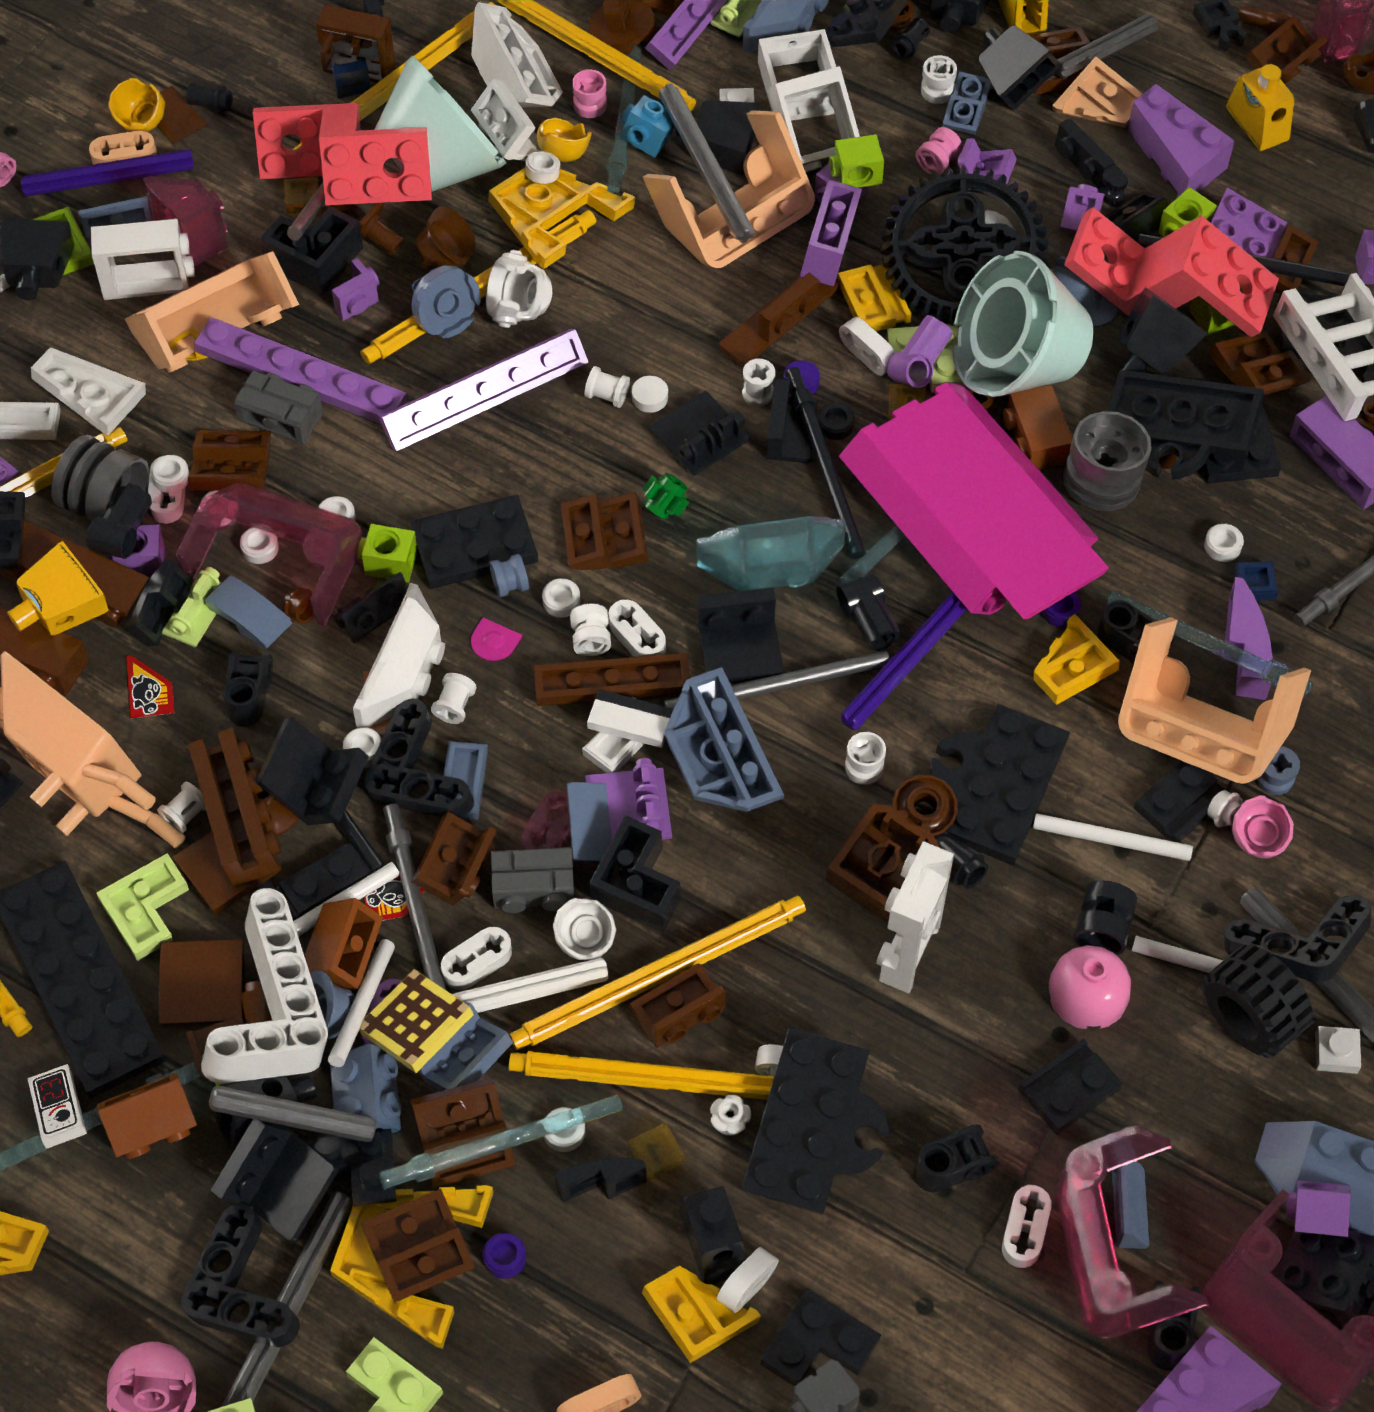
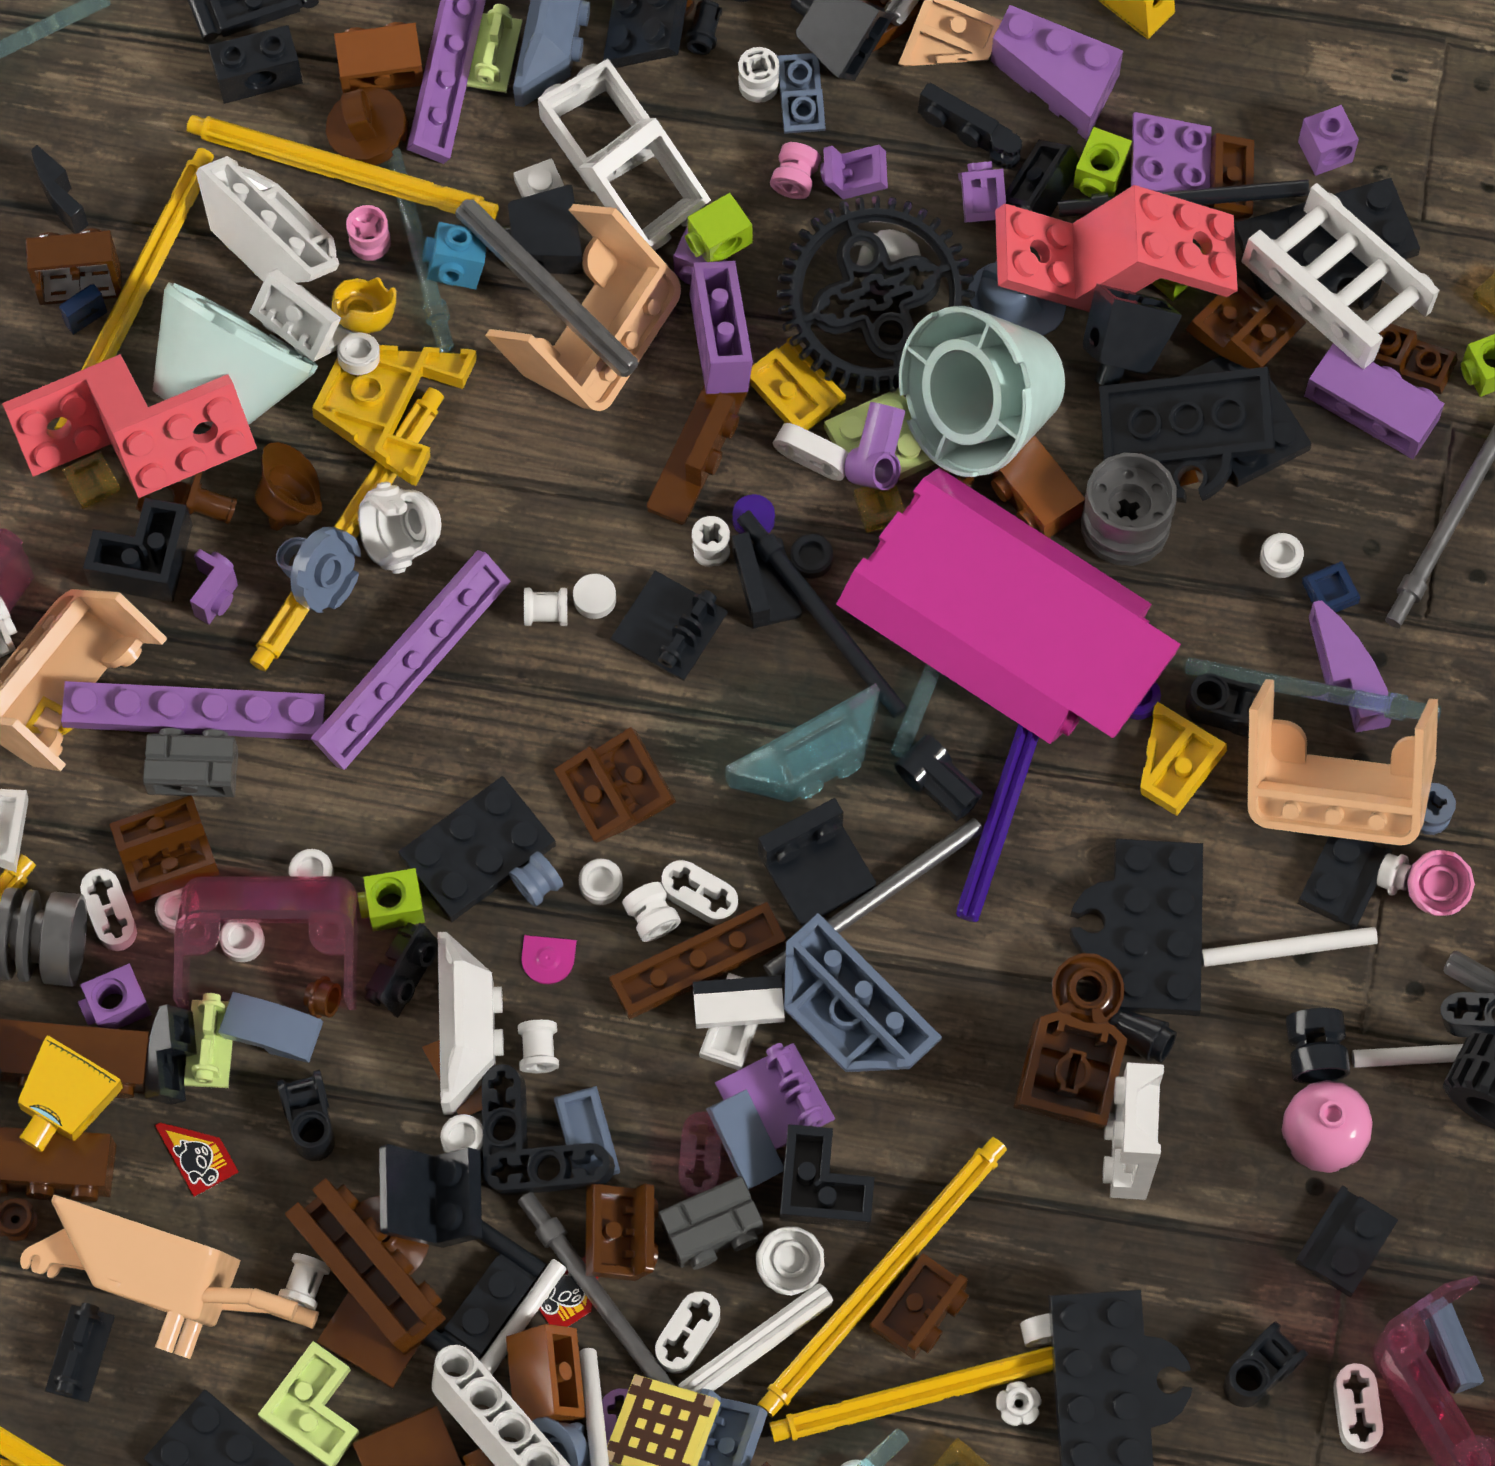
camera: 20 degrees left, 10 degrees up
black piece [86,483,152,559] -> none
white tile [151,455,189,493] -> none
flat silver bar [287,183,325,240] -> none
green gear [642,473,690,519] -> none
white wheel [845,732,886,785] -> none

